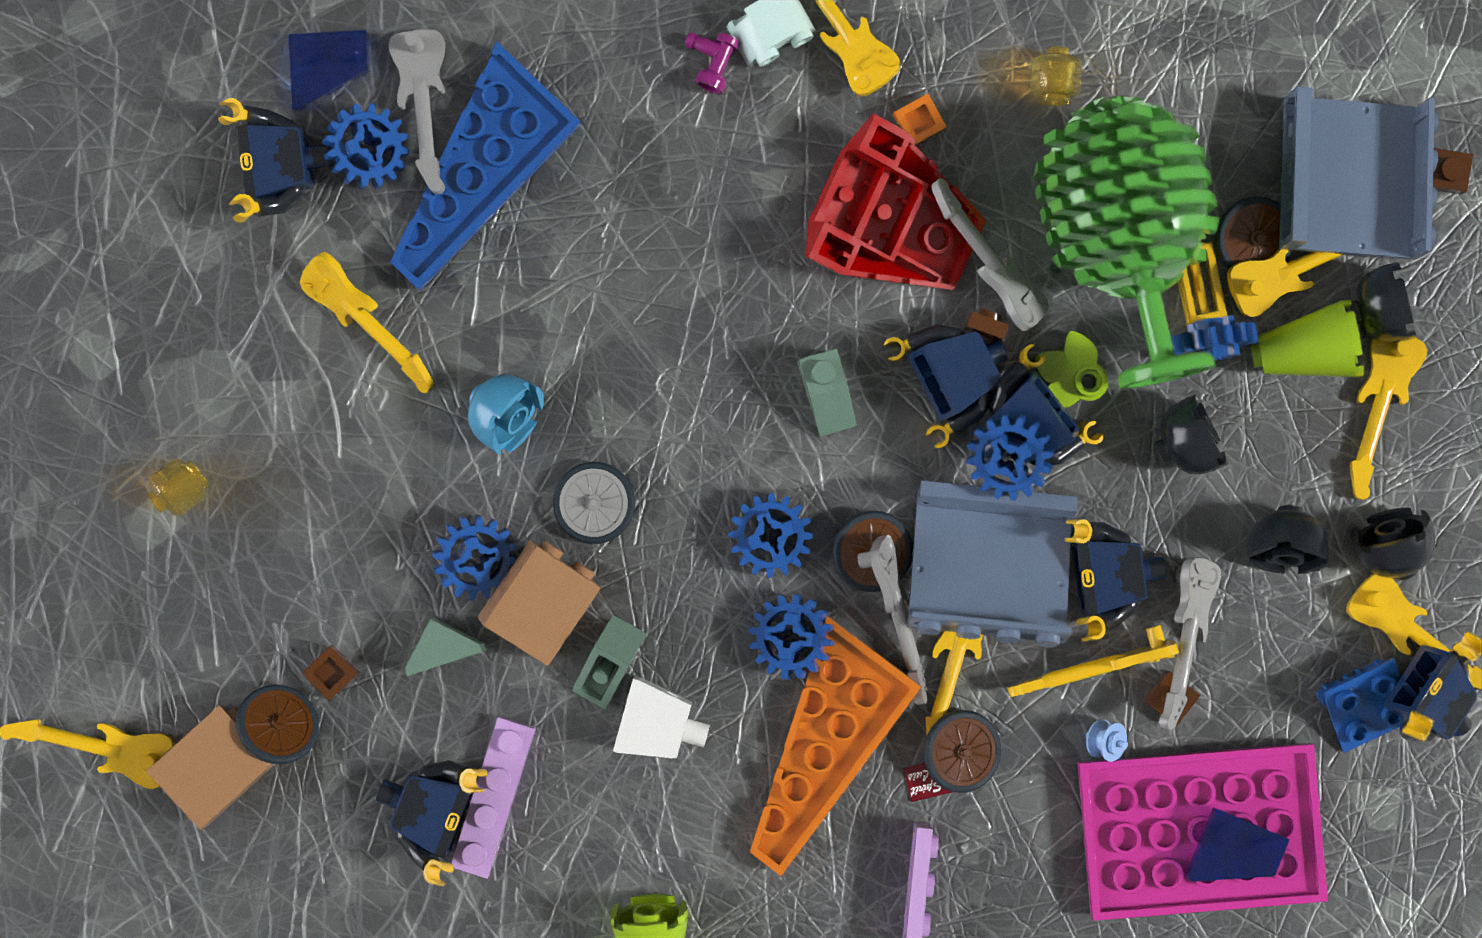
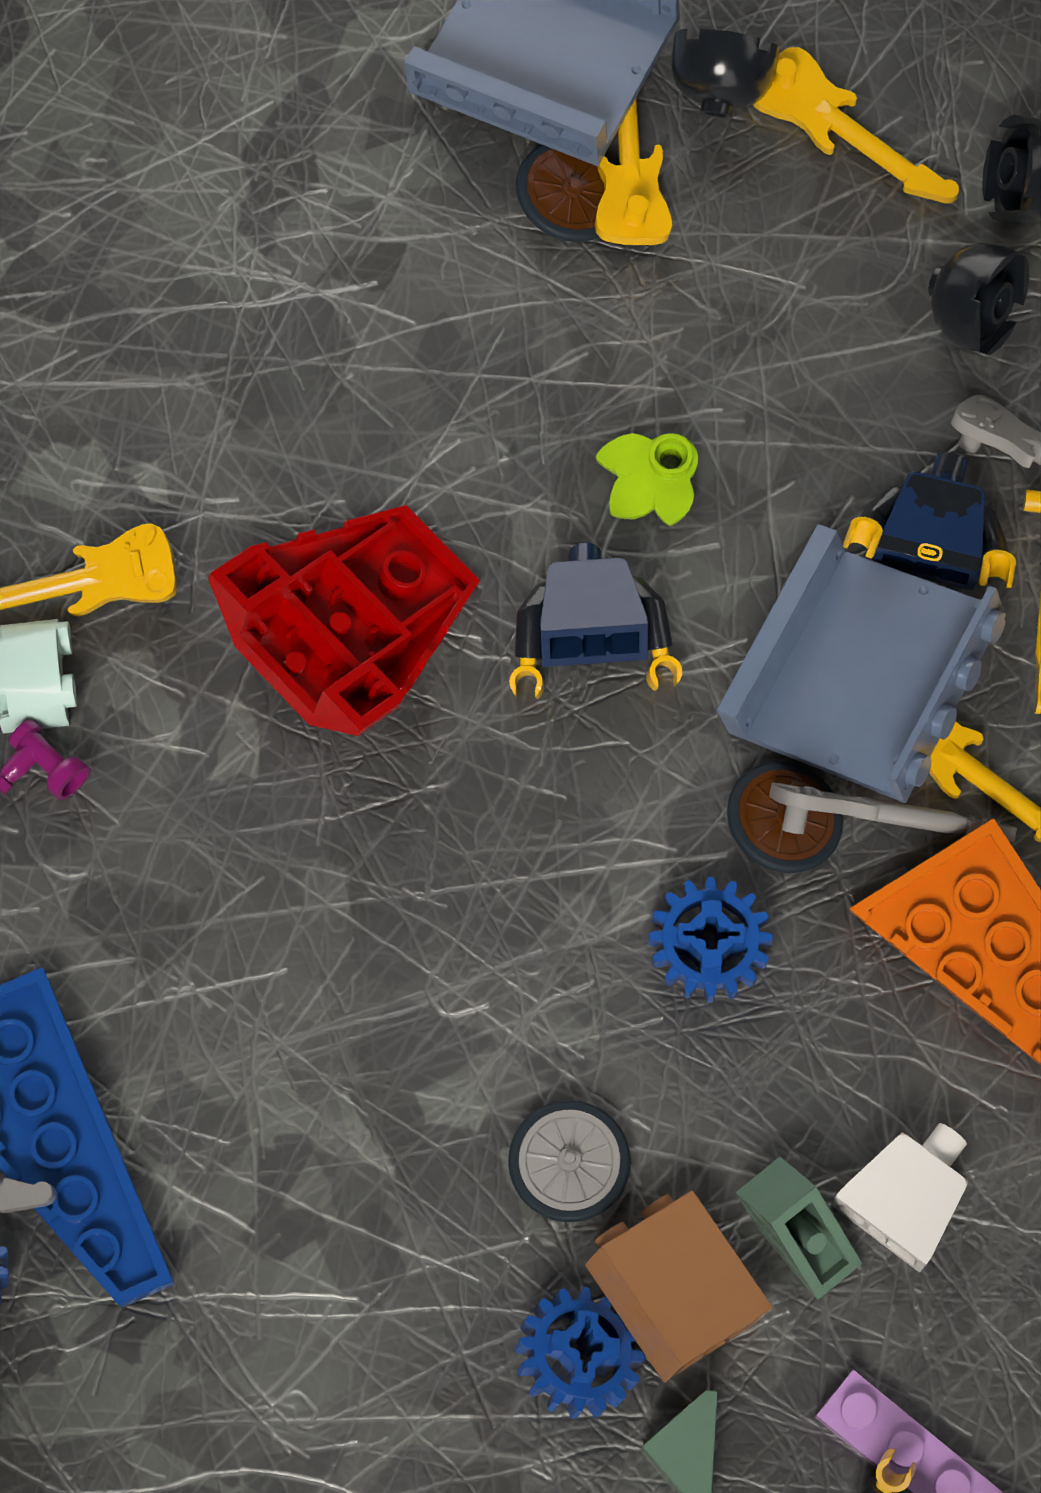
camera: 65 degrees left, 15 degrees down
yellow piece [300,252,434,393] -> none
dark azure cylinder [468,374,544,454] -> none
blue gear [749,594,835,679] -> none
sand green slope [798,348,857,437] -> none
orange plate [893,93,947,146] -> none
light grey piece [931,178,1049,331] -> none
reddish brown plate [963,308,1009,342] -> none
blue gear [966,413,1054,501] -> none
dark blue torso [984,344,1103,466] -> none
clear yellow head [1030,46,1083,106] -> none
bright green plant [1033,96,1220,389] -> none
black cylinder [1156,394,1229,475] -> none
blue gear [1171,316,1258,360] -> none
yellow tile [1178,242,1227,325] -> none
lime cone [1250,299,1364,378] -> none

